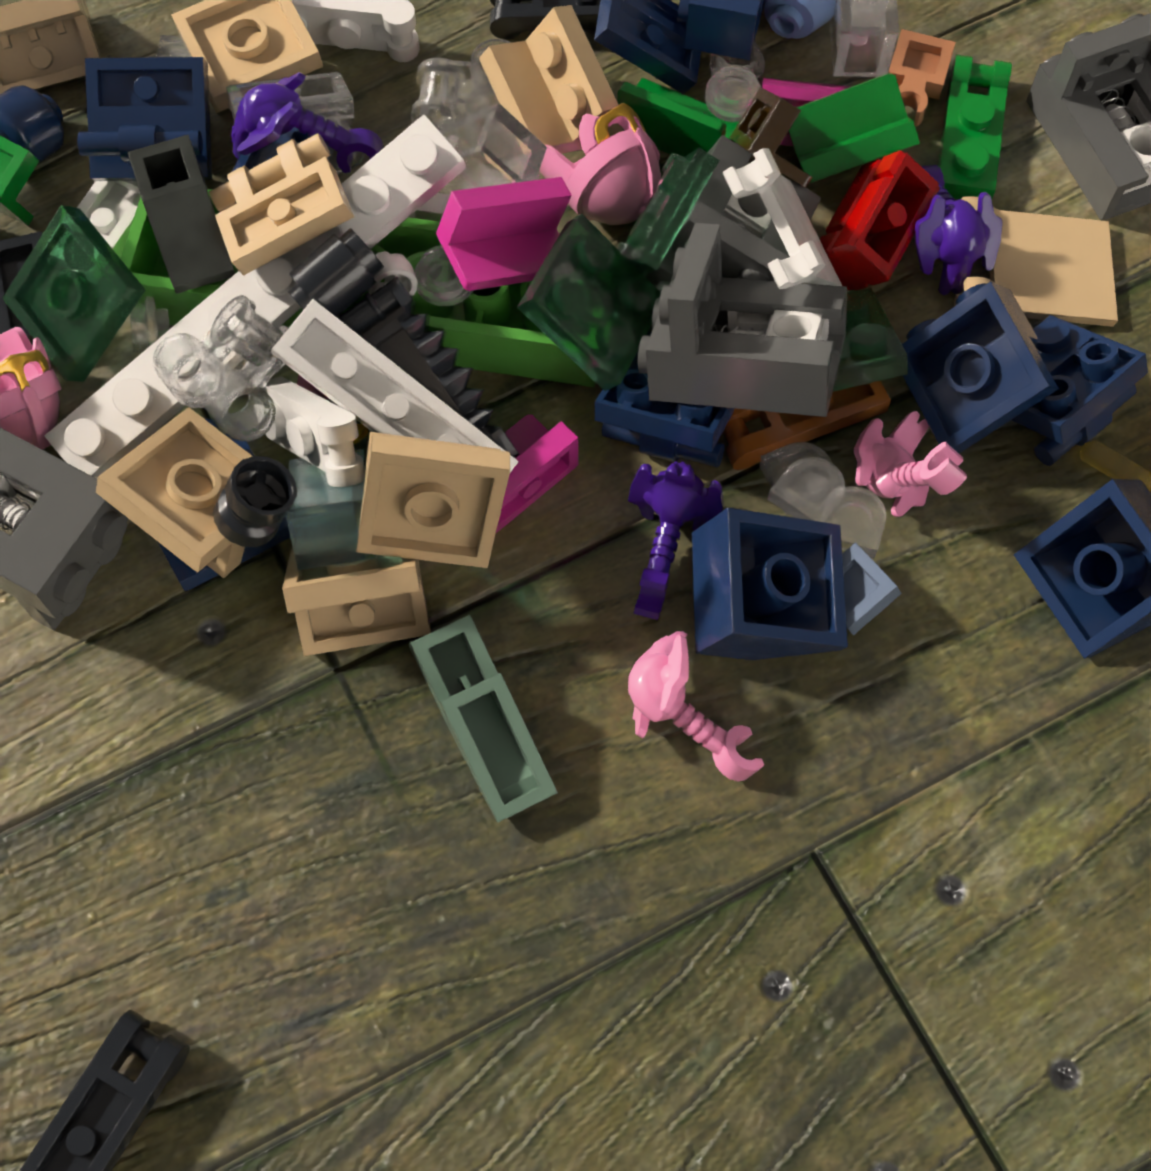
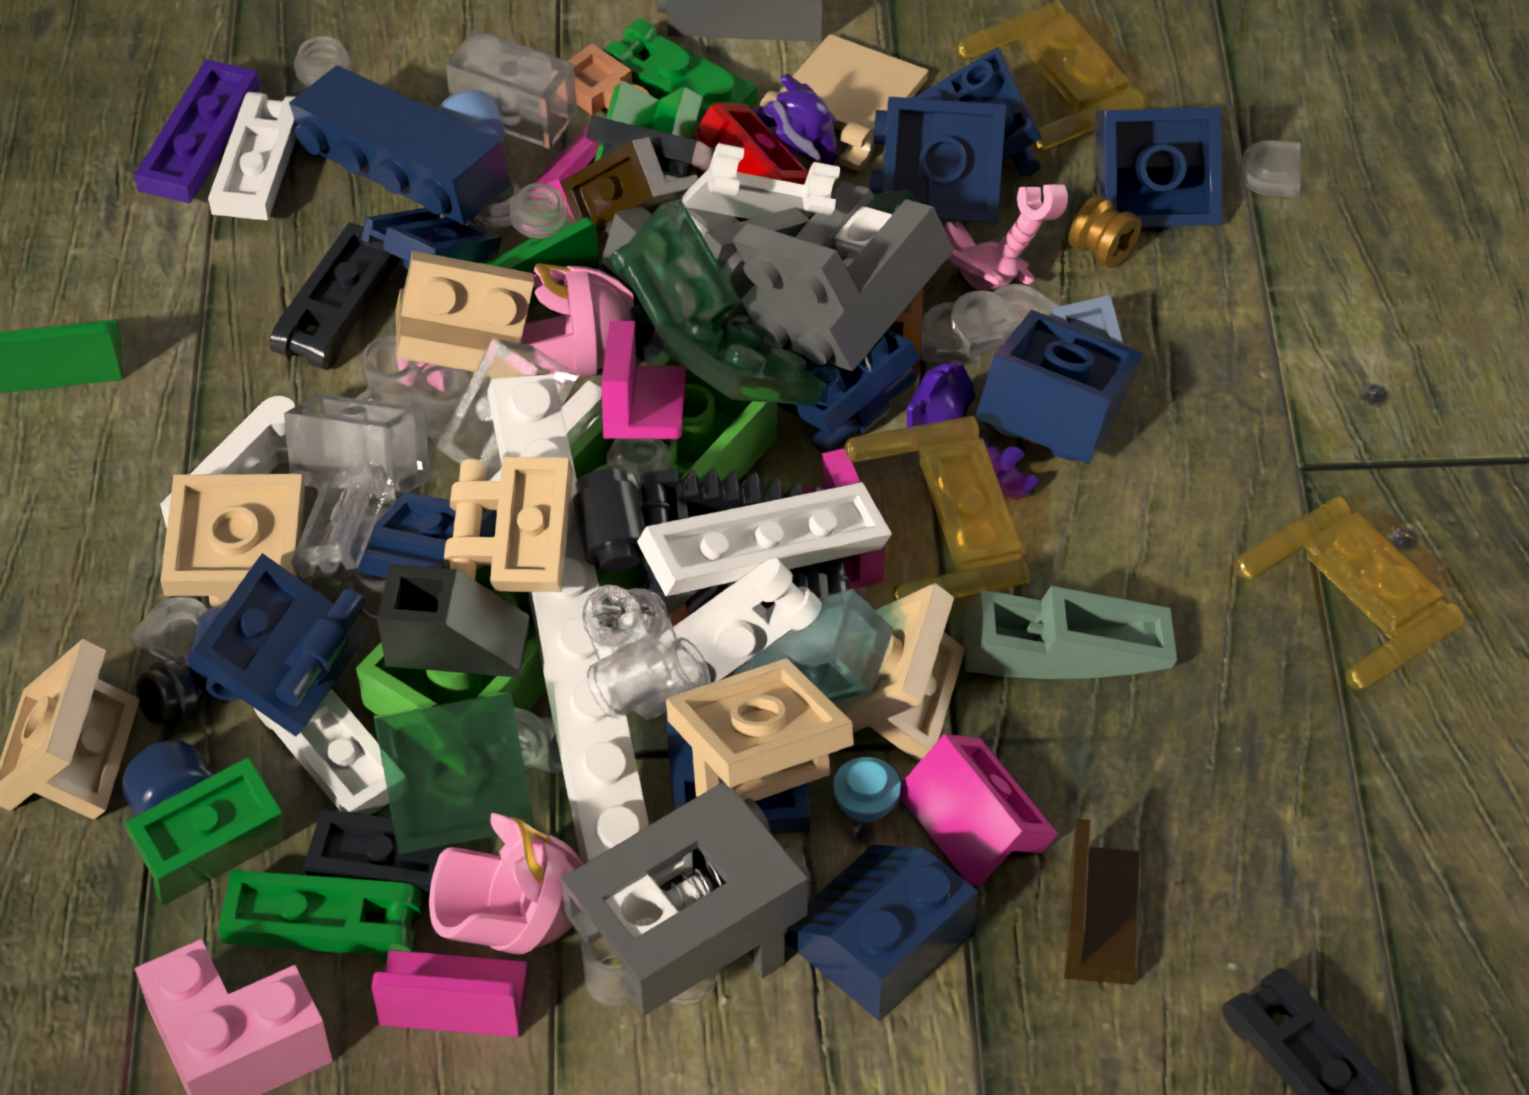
camera: 65 degrees left, 15 degrees down
black wheel [213,456,297,547] -> none
dark purple piece [231,72,384,173] -> none
tan bracket [356,432,510,568] -> none
bright pink piece [628,631,764,782] -> none
none -> clear brick [284,394,430,504]
none -> black plate [586,115,715,178]
none -> dark blue slope [784,844,978,1022]
none -> medium azure plate [833,757,901,823]
none -> clear yellow plate [844,416,1030,601]
none -> dark pink panel [900,734,1058,886]
none -> dark brown panel [1064,819,1141,985]
none -> pearl gold wheel [1068,195,1142,269]
none -> clear yellow plate [1233,496,1464,690]

